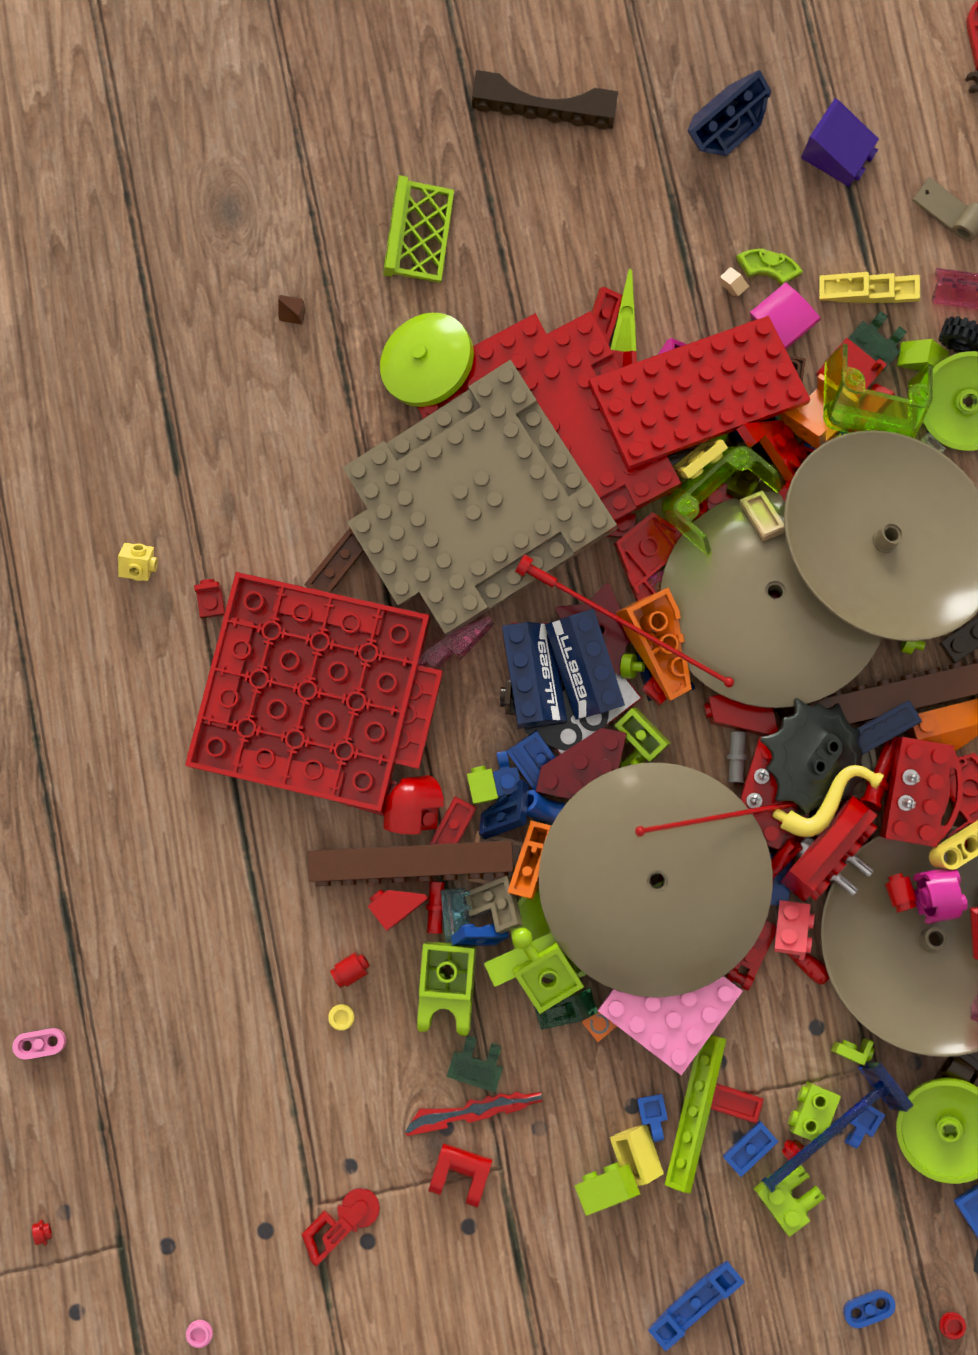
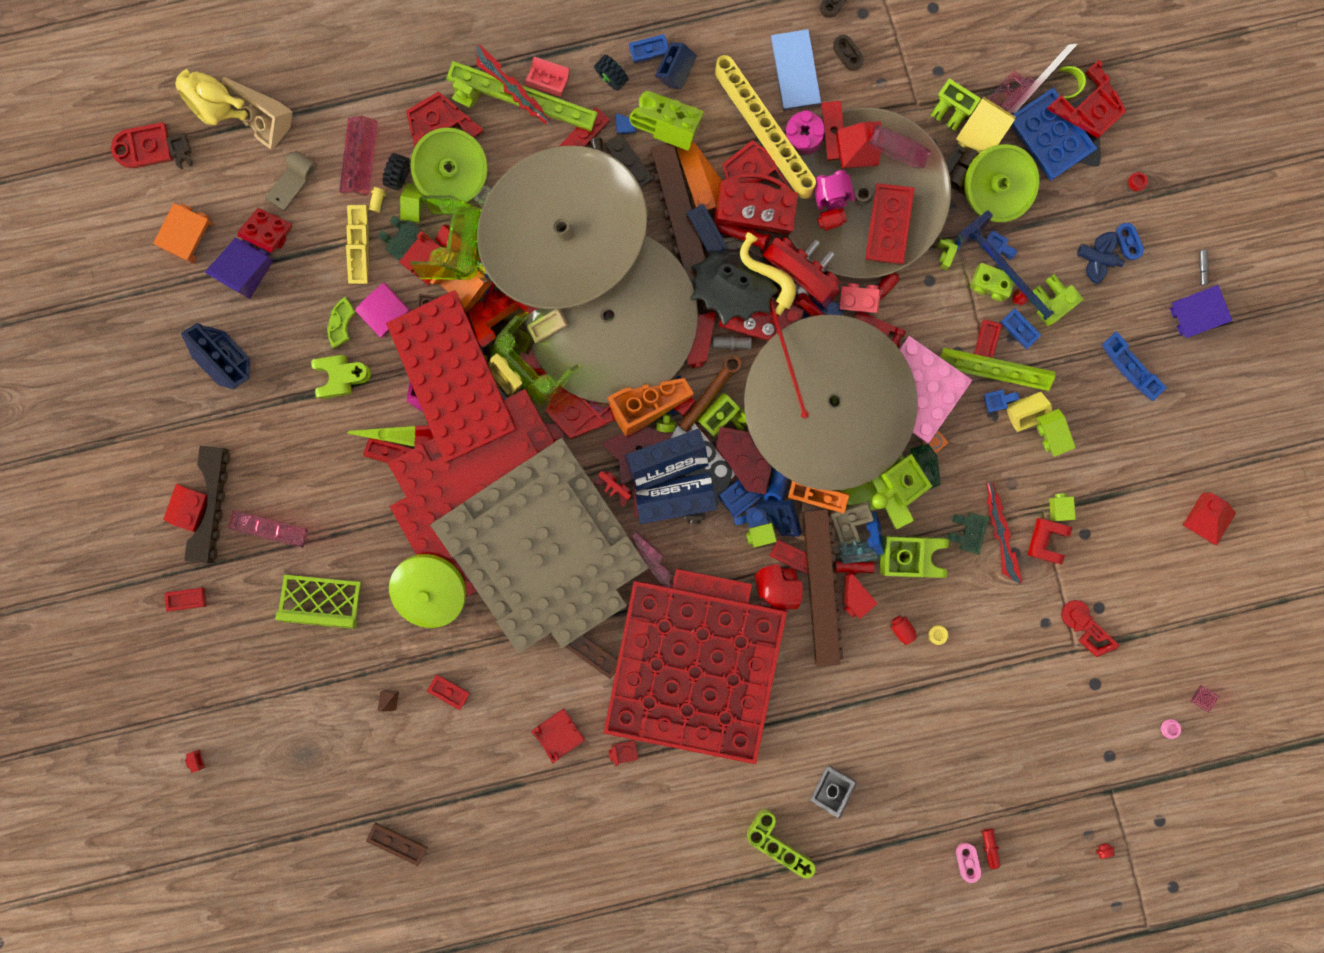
camera: 90 degrees left, 5 degrees up
light yellow brick [118,543,158,581] -> none
red piece [515,555,734,688] -> none
tan piece [720,268,749,296] -> none
none -> orange panel [153,203,213,264]
none -> red slope [163,484,208,532]
none -> red tile [164,587,207,612]
none -> red plate [185,749,205,773]
none -> clear pink slope [228,510,308,548]
none -> red plate [237,208,292,253]
none -> lime piece [311,355,371,399]
none -> reddish brown plate [366,822,428,866]
none -> light yellow pin [368,187,386,213]
none -> red plate [427,674,470,710]
none -> red piece [531,708,586,763]
none -> red piece [594,471,632,507]
none -> dark orange piece [678,355,742,432]
none -> lime beam [747,809,815,879]
none -> flat silver slope [810,766,857,819]
none -> red tile [865,183,915,265]
none -> red axle [981,828,1001,869]
none -> lime brick [1049,493,1076,521]
none -> dark blue plant [1077,232,1125,284]

